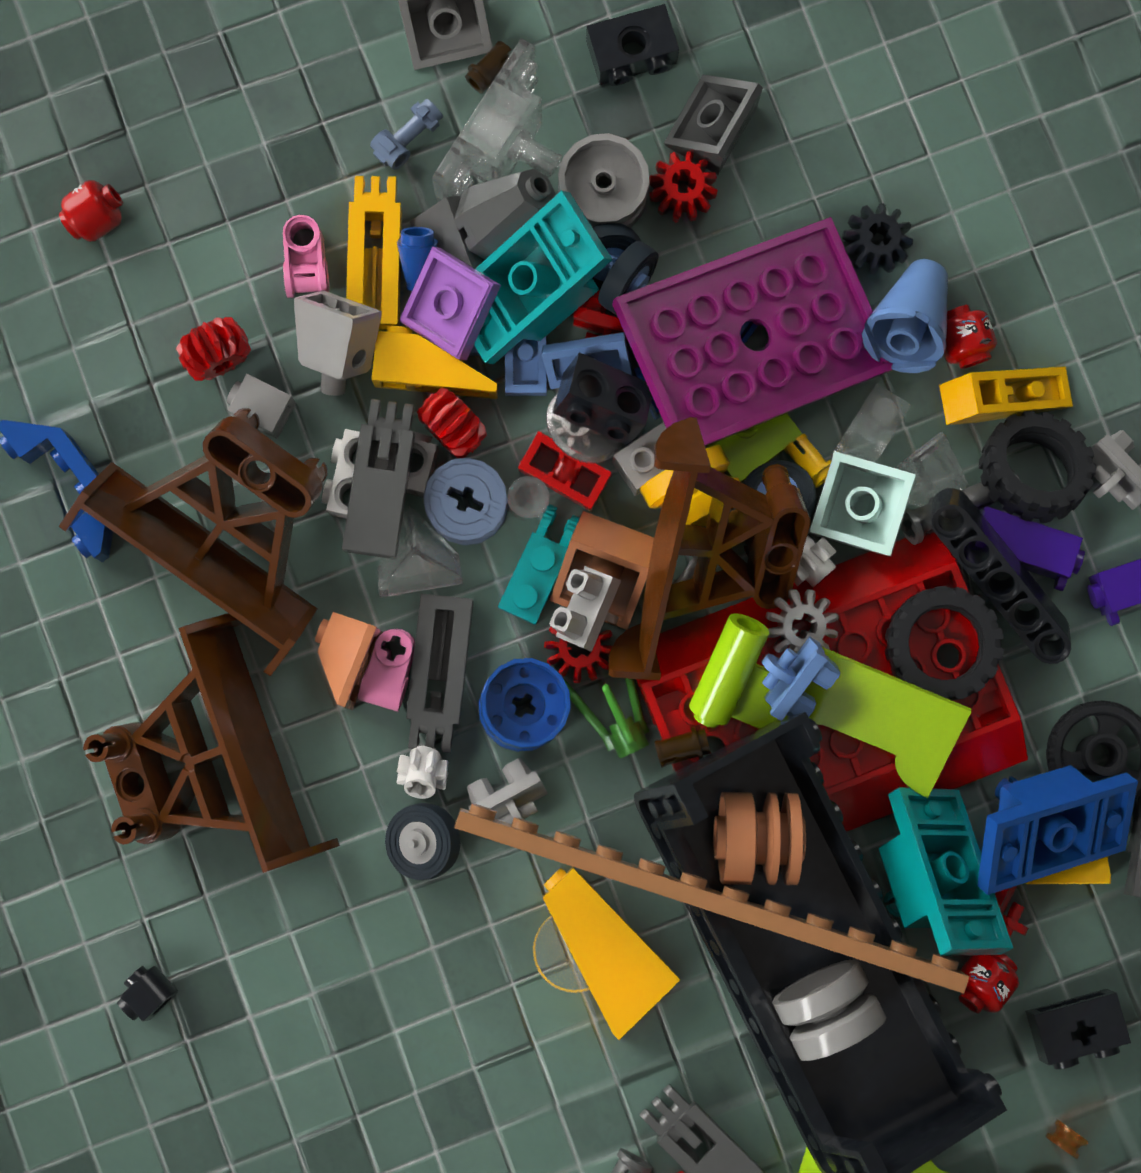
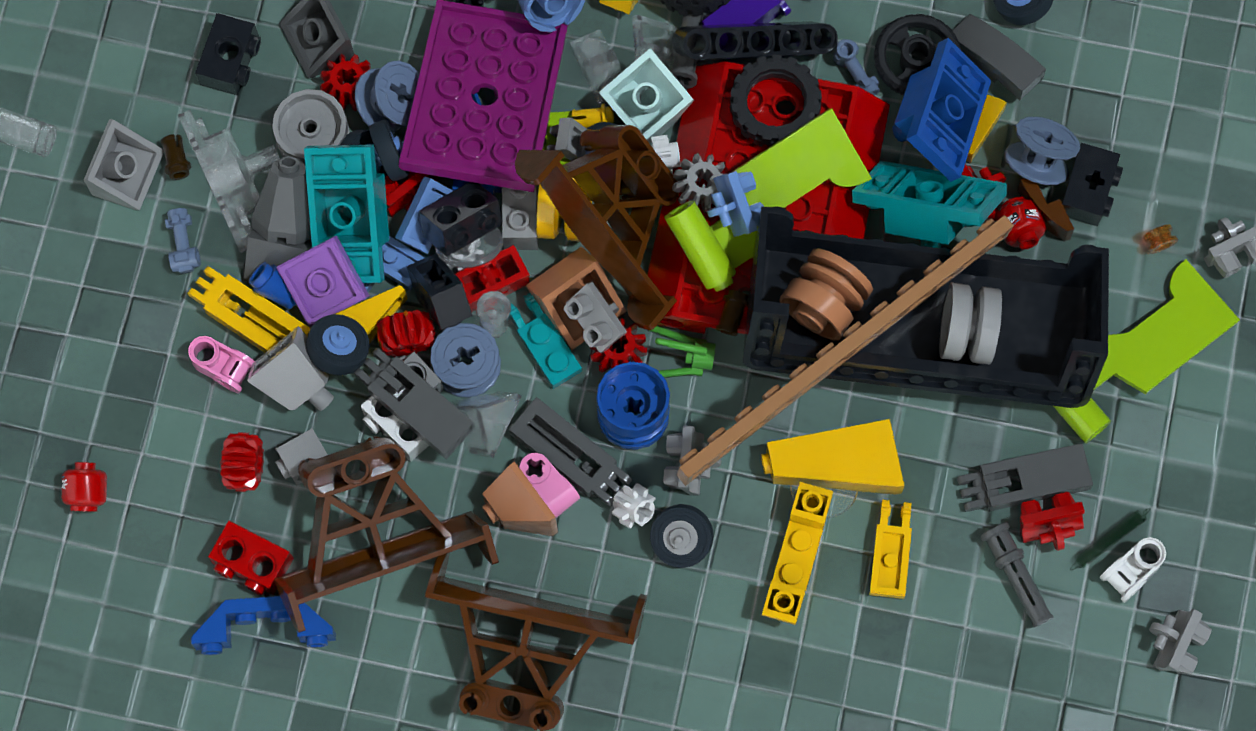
camera: 50 degrees left, 10 degrees down
none -> red brick [208,520,294,595]
none -> black wheel [306,314,369,375]
none -> sand blue piece [355,61,420,132]
none -> black brick [406,253,472,330]
none -> light grey tile [547,117,587,161]
none -> yellow slope [762,482,833,625]
none -> sand blue bar [833,39,880,96]
none -> yellow hinge [869,500,912,599]
none -> sand blue piece [1004,117,1080,185]
none -> reddish brown slope [1017,178,1074,242]

